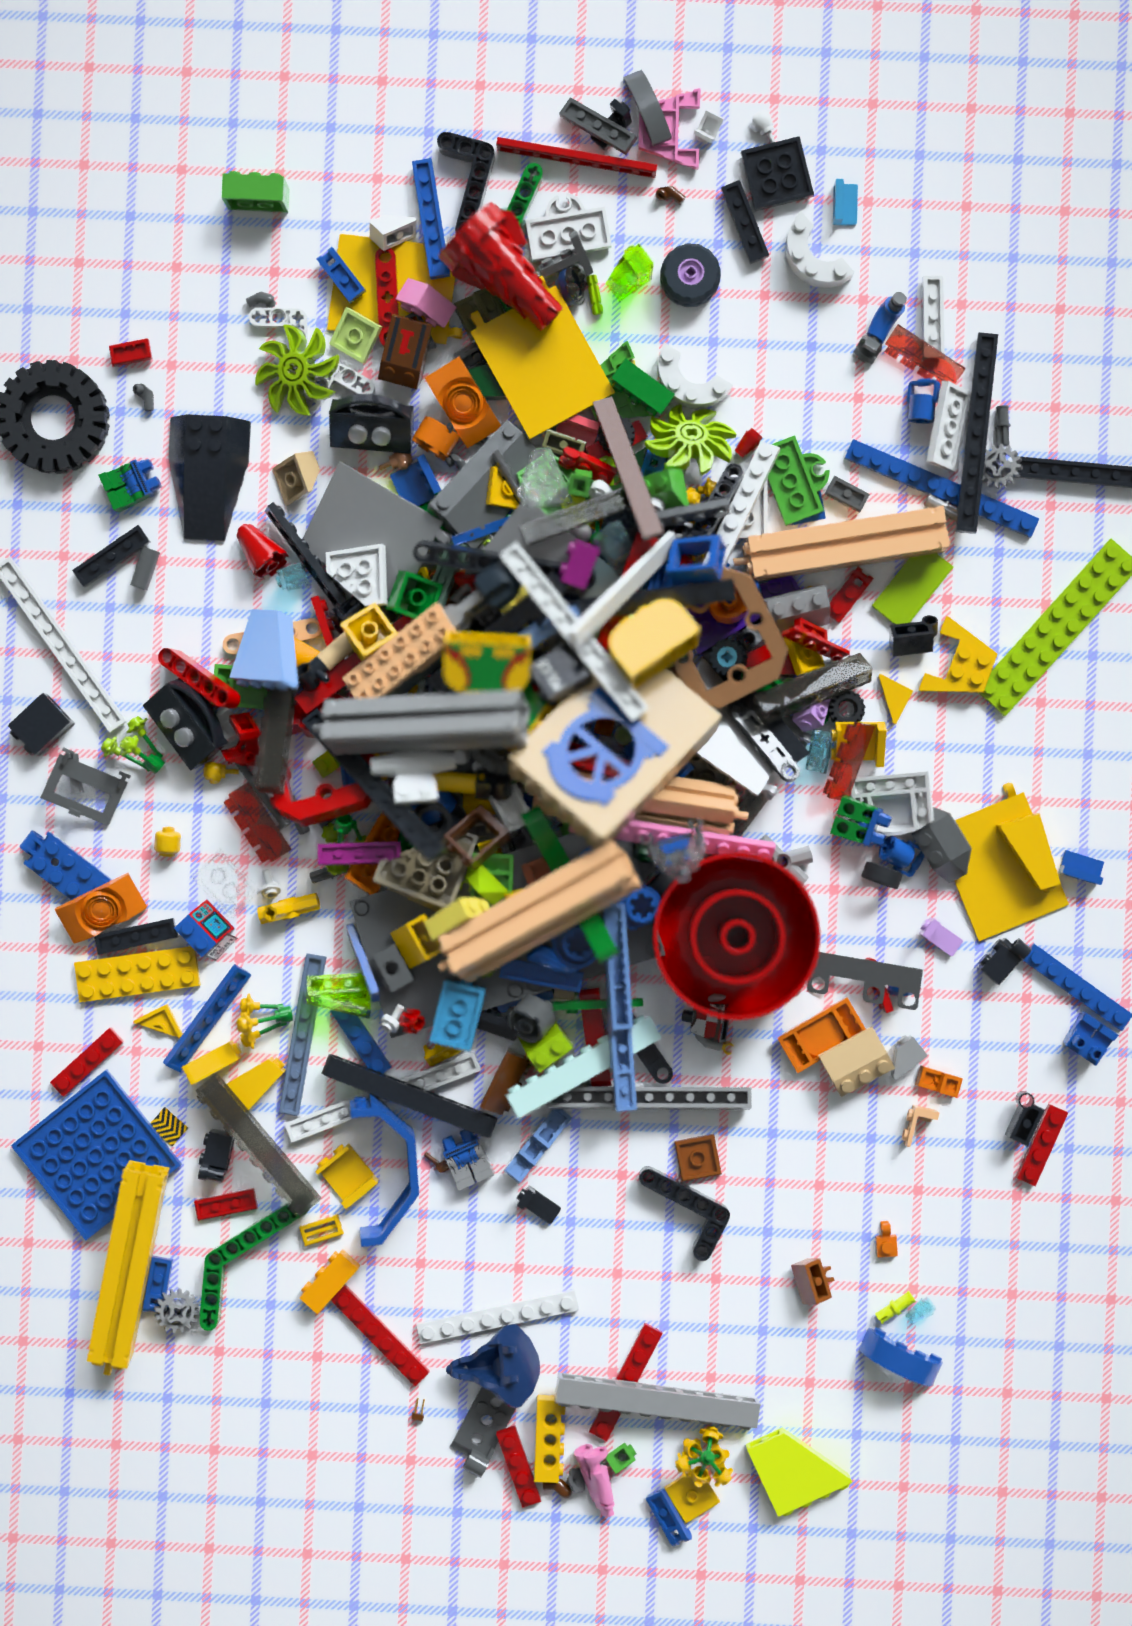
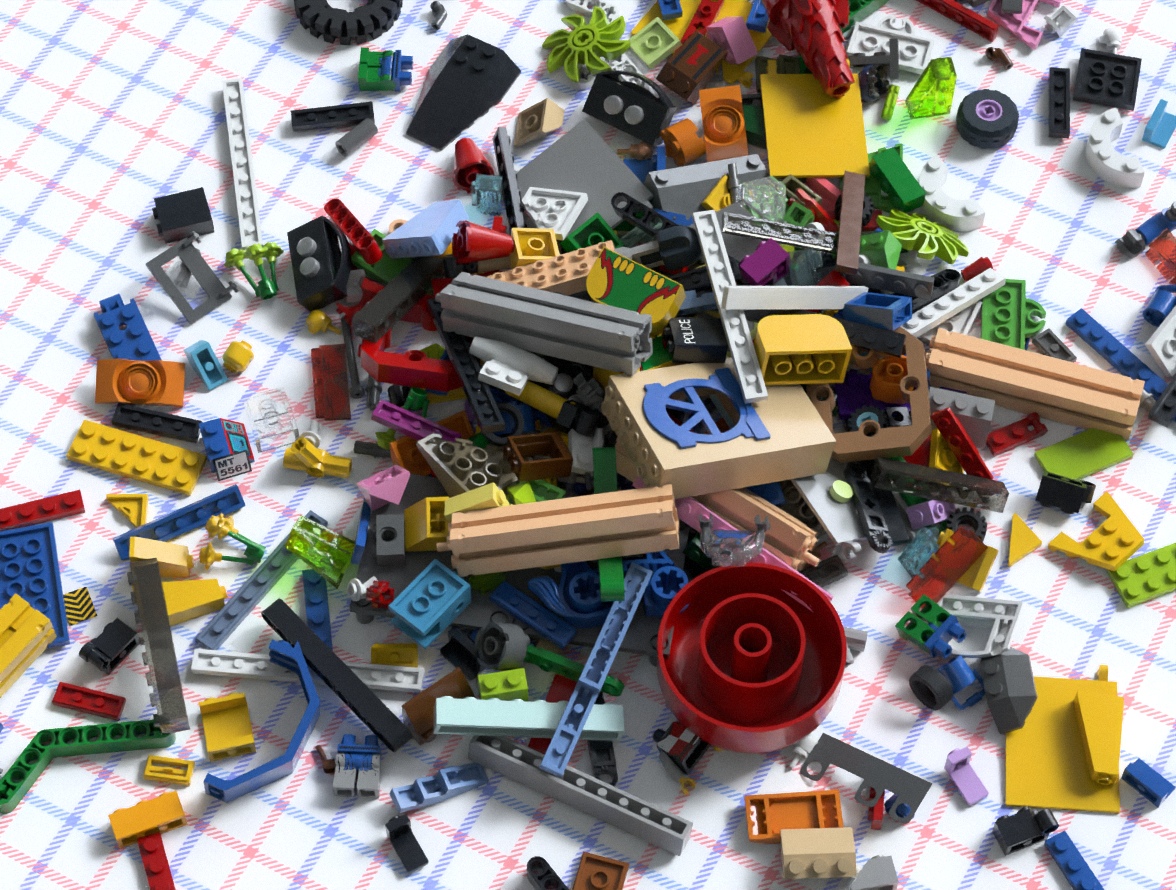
camera: 25 degrees right, 30 degrees down
none -> medium azure slope [183,339,228,390]
none -> bright pink slope [356,465,410,511]
none -> red cone [452,220,515,264]
none -> yellowish green tile [829,480,853,503]

